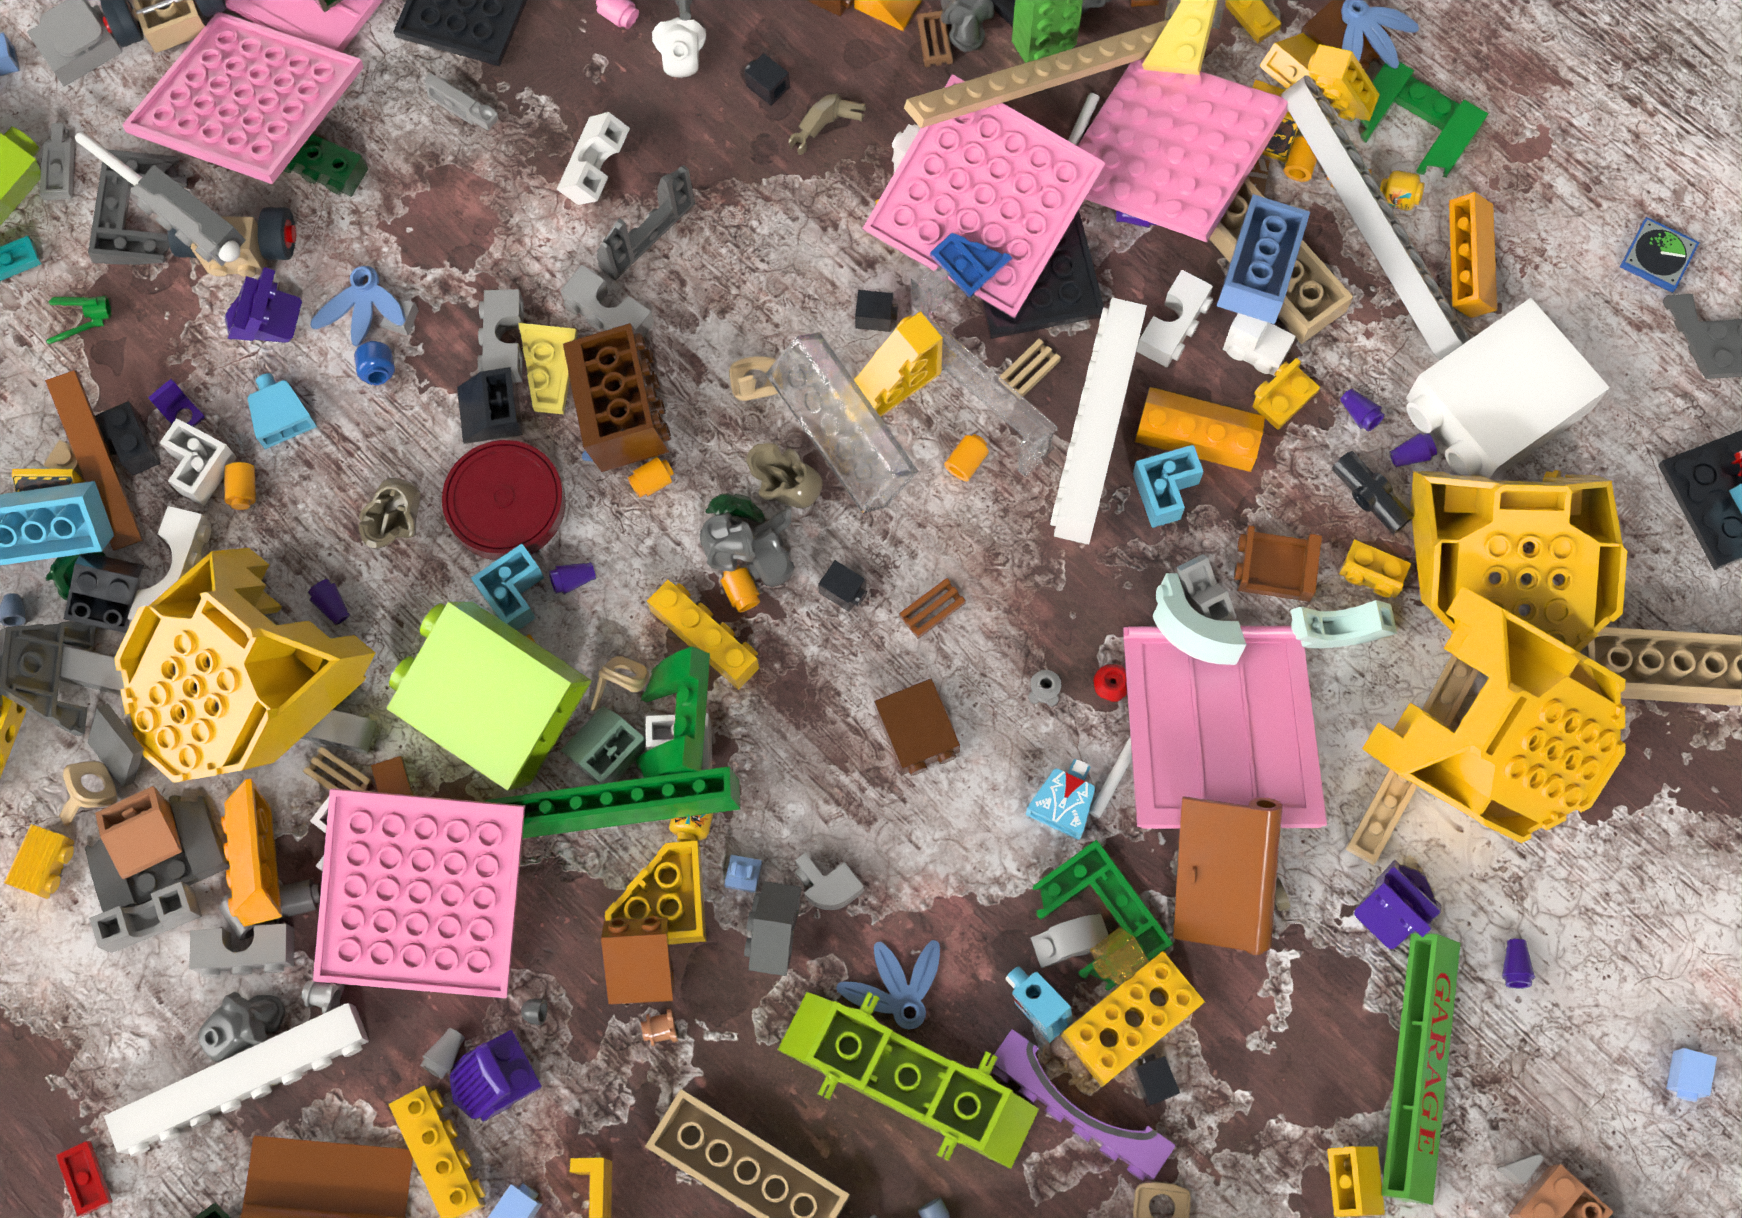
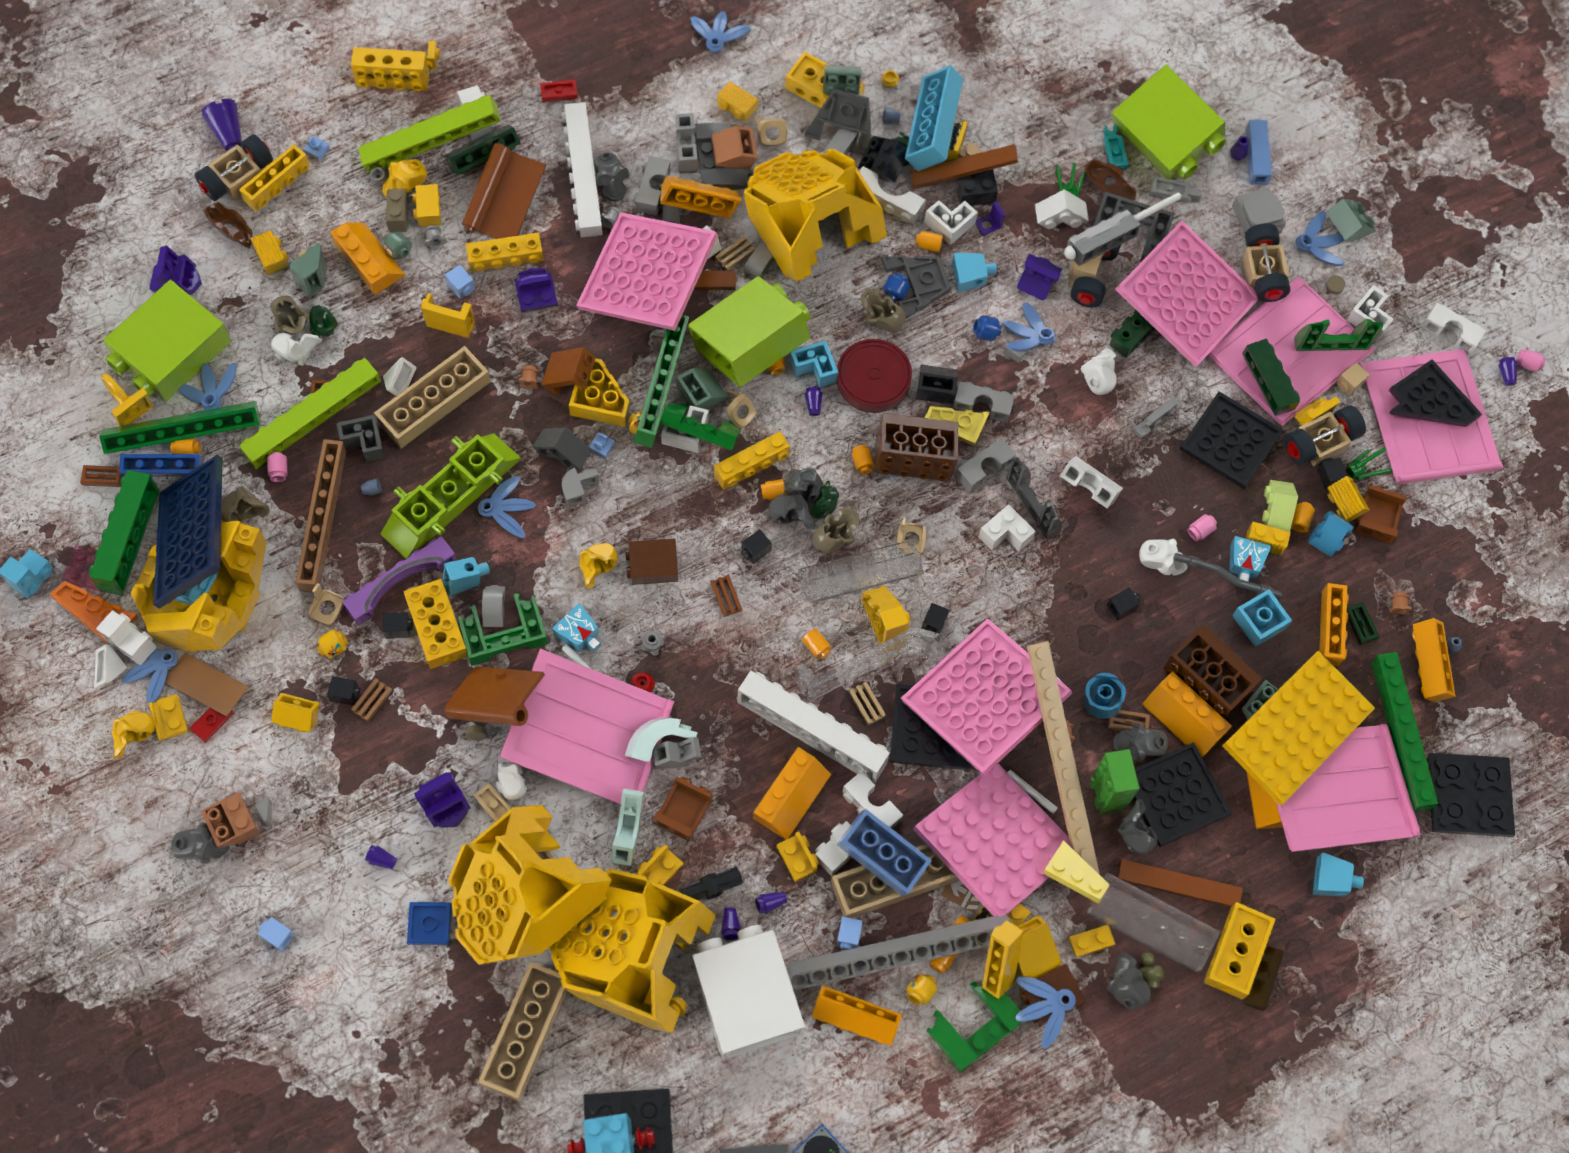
camera: 100 degrees right, 5 degrees down
dark grey tile [87,703,144,788] -> none
dark purple cone [308,579,350,625] -> none
light grey cone [421,1028,465,1079] -> none
dark grey hinge [521,998,548,1025] -> none
dark tan arm [789,94,866,155] -> none
blue wing [930,233,1012,298] -> none
clear yellow brick [1090,927,1149,985] -> none
medium azure brick [1133,444,1204,528] -> none
bright green brick [1381,934,1461,1205] -> none
none -> yellow head [317,629,348,659]
none -> black brick [327,676,360,706]
none -> medium nougat tile [351,678,393,722]
none -> blue tile [407,902,452,945]
none -> white head [496,760,527,800]
none -> yellow head [579,543,618,589]
none -> light blue brick [836,916,863,950]
none -> dark grey wing [881,255,951,319]
none -> blue head [883,273,910,302]
none -> white brick [978,504,1036,551]
none -> white brick [1035,190,1088,229]
none -> white head [1081,348,1117,395]
none -> dark azure brick [1083,673,1126,719]
none -> reddish brown piece [1084,159,1136,201]

